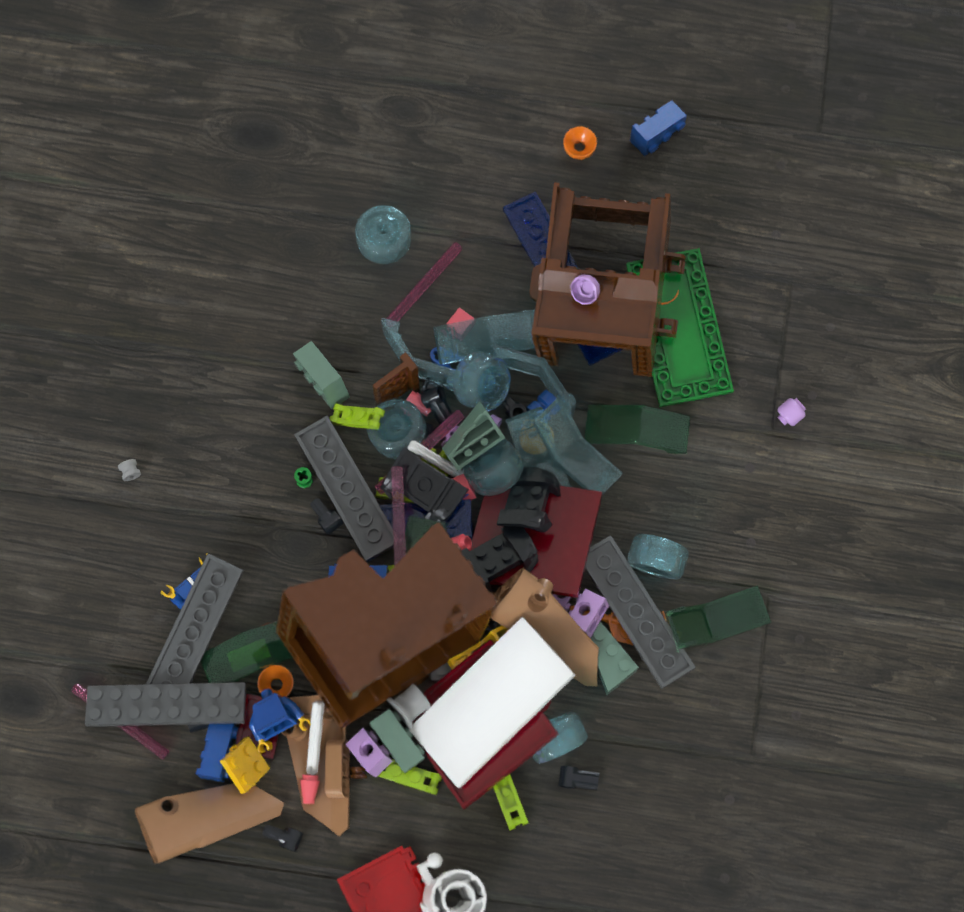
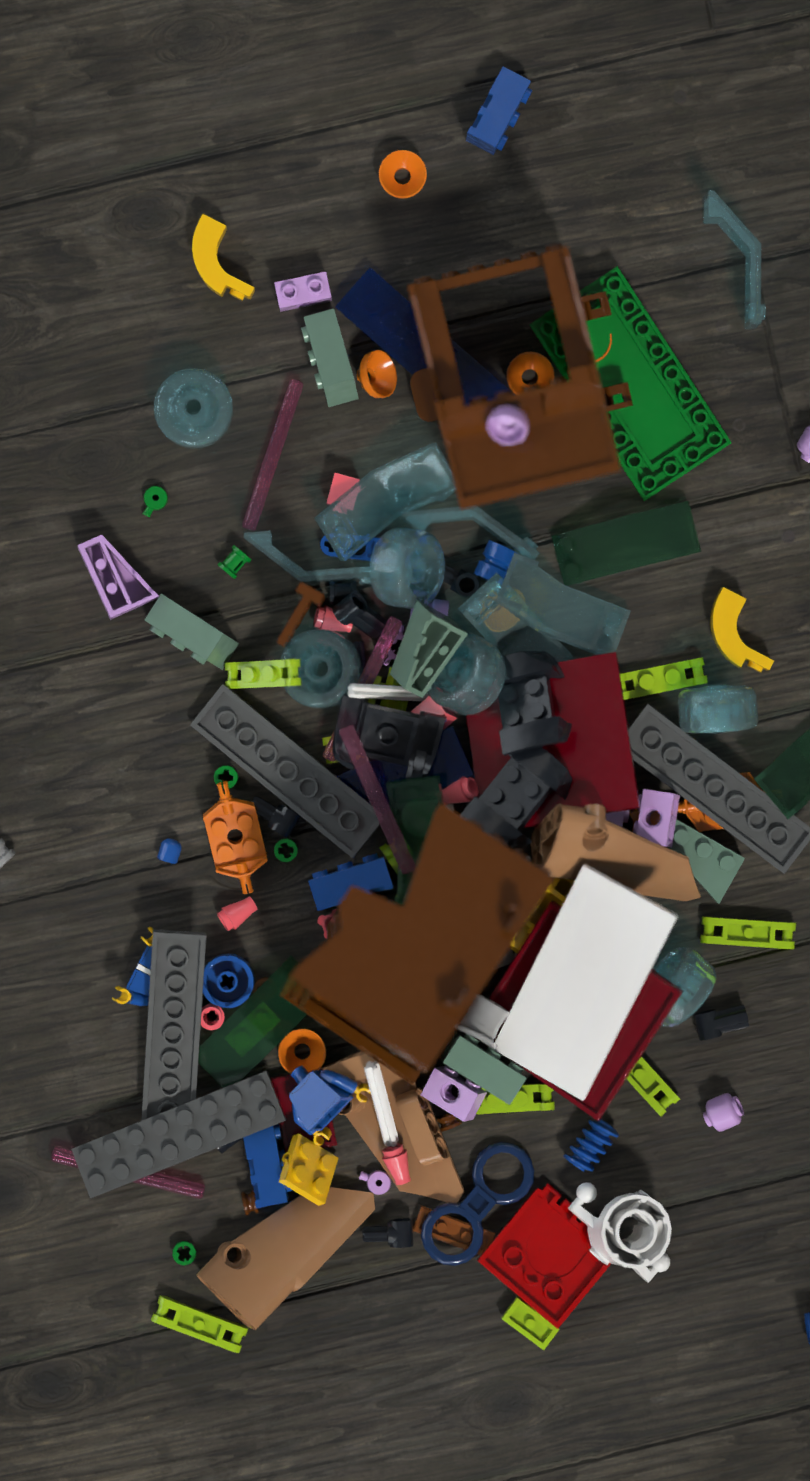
camera: 20 degrees left, 15 degrees up
none -> lavender wedge [78,535,159,620]
none -> green piece [142,486,168,518]
none -> lime plate [151,1295,249,1353]
none -> blue piece [157,838,182,864]
none -> green bush [173,1241,196,1265]
none -> yellow arch [192,214,255,301]
none -> coral cone [201,1004,225,1030]
none -> orange plate [203,781,268,894]
none -> blue brick [203,954,255,1008]
none -> green bush [217,545,252,579]
none -> coral cone [217,896,258,931]
none -> reddish brown bush [241,1190,259,1216]
none -> lavender brick [274,272,332,312]
none -> green bush [274,838,298,862]
none -> sand green wedge [301,308,359,408]
none -> orange piece [357,350,397,398]
none -> lavender piece [359,1170,391,1195]
none -> dark orange tile [413,1205,496,1256]
none -> dark blue bar [421,1142,534,1266]
none -> blue piece [563,1119,619,1173]
none -> lime plate [620,657,708,700]
none -> lime plate [700,916,796,949]
none -> lavender head [703,1093,744,1132]
none -> clear light blue windscreen [704,190,766,329]
none -> yellow arch [710,587,774,672]

